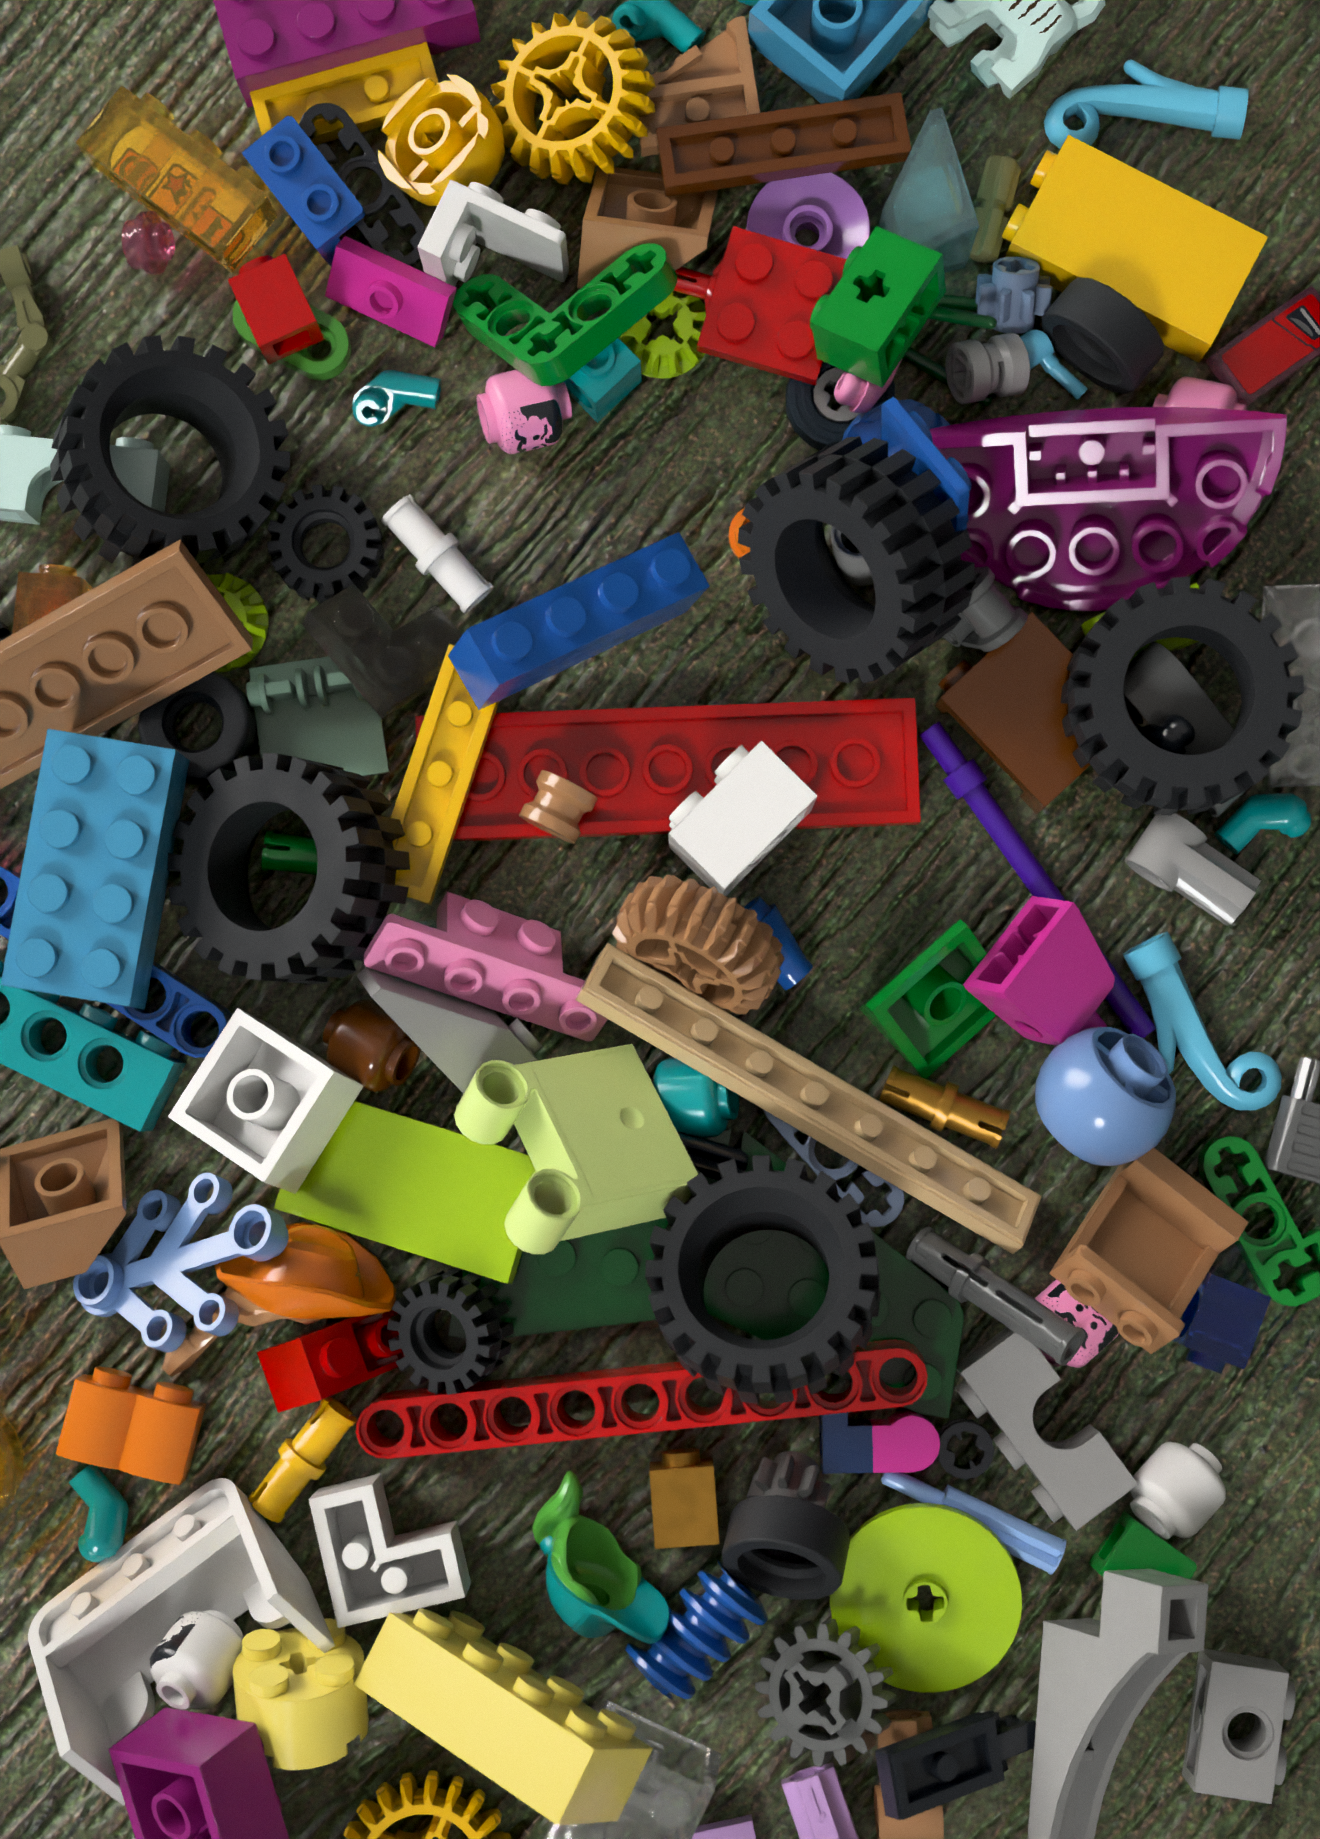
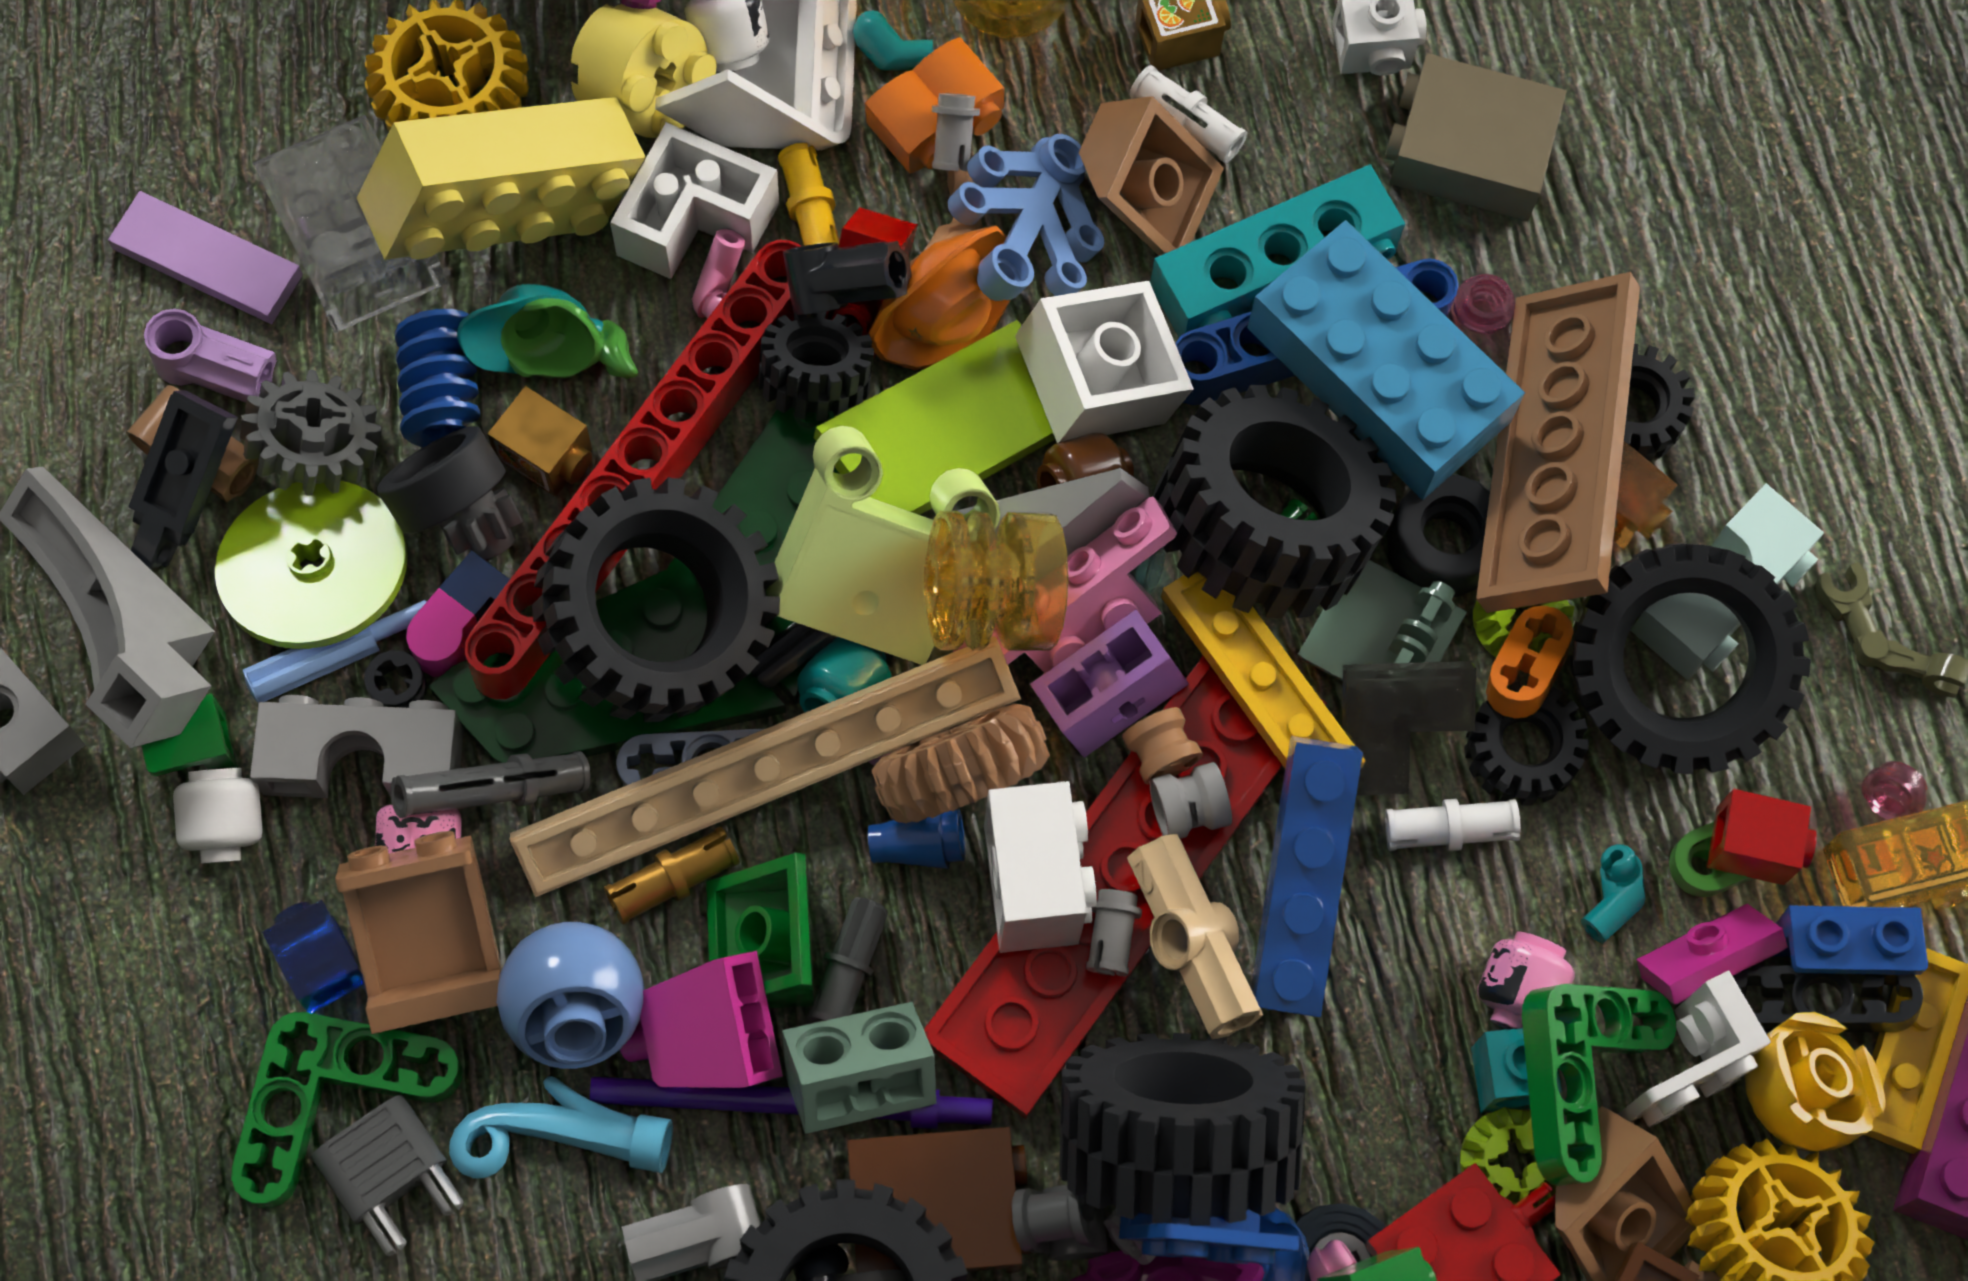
camera: 120 degrees right, 15 degrees down
none -> bright pink arm [692,229,745,319]
none -> sand green brick [782,1002,936,1134]
none -> black piece [783,241,912,315]
none -> dark grey axle [807,897,888,1022]
none -> clear yellow wheel [923,510,1068,651]
none -> light grey pin [931,93,980,171]
none -> medium lavender brick [1030,609,1189,758]
none -> light grey pin [1086,889,1142,976]
none -> tan piece [1127,834,1263,1039]
none -> light grey wheel [1149,762,1232,839]
none -> orange beam [1486,605,1574,718]

